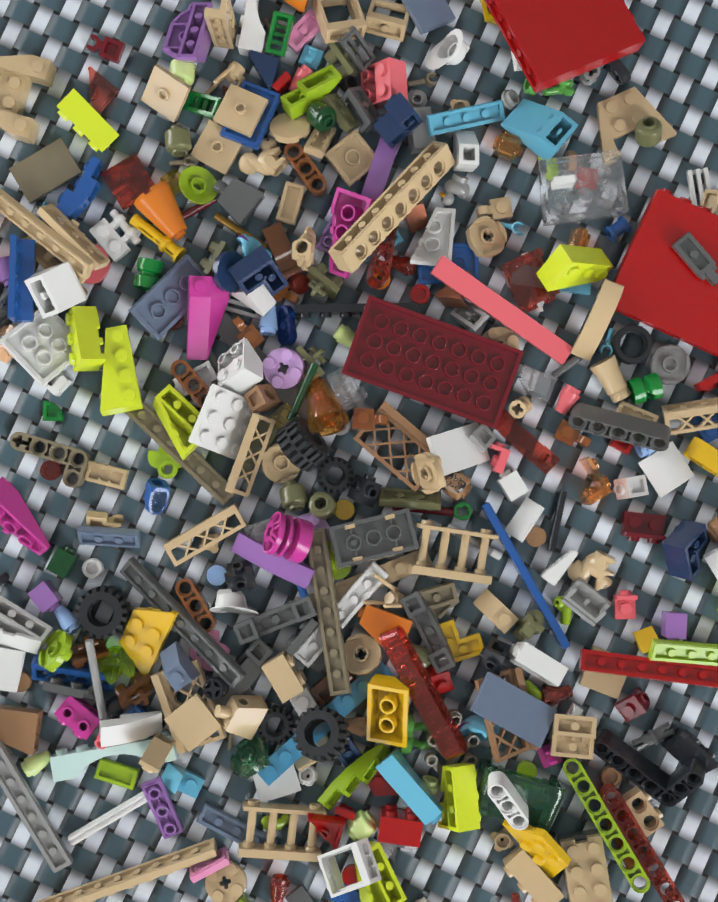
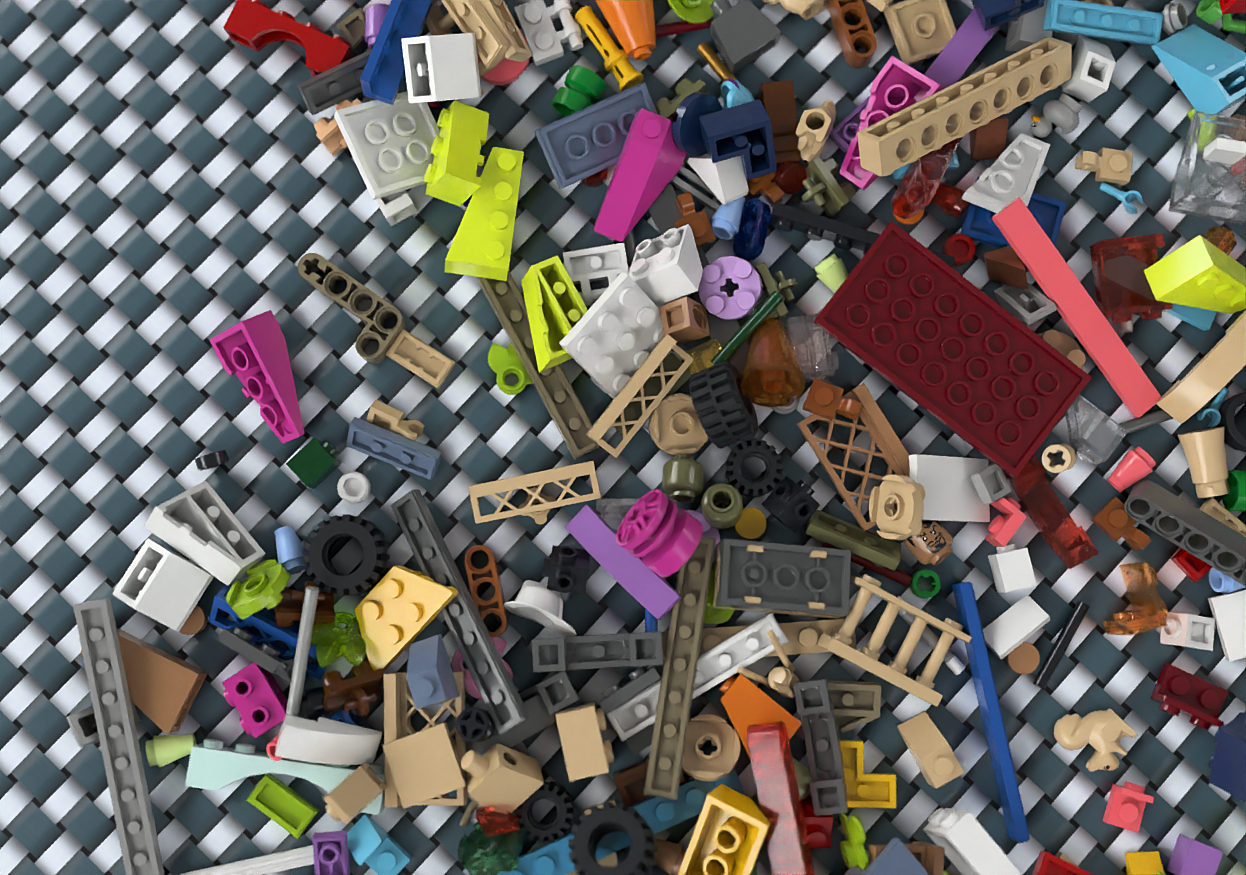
camera: 15 degrees right, 5 degrees down
medium lavender brick [28,579,64,613] -> none
clear red tile [40,460,62,481] -> none
green tile [42,400,64,421] -> none
blue rock [144,478,170,515] -> none
dark orange beam [171,359,210,408] -> none
light blue tile [207,565,227,586] -> none
tan tile [275,181,306,226] -> none
white brick [290,684,318,716] -> none
tan plate [466,216,507,258] -> none
black brick [479,637,512,675] -> none
clear orange head [492,131,524,161] -> none
olive hips [512,609,545,642] -> none
white slope [539,549,578,586] -> none
lime arm [553,596,572,625] -> none
light grey hinge [561,577,612,627] -> none
none -> clear red tile [475,806,519,837]
none -> lime plate [839,813,869,870]

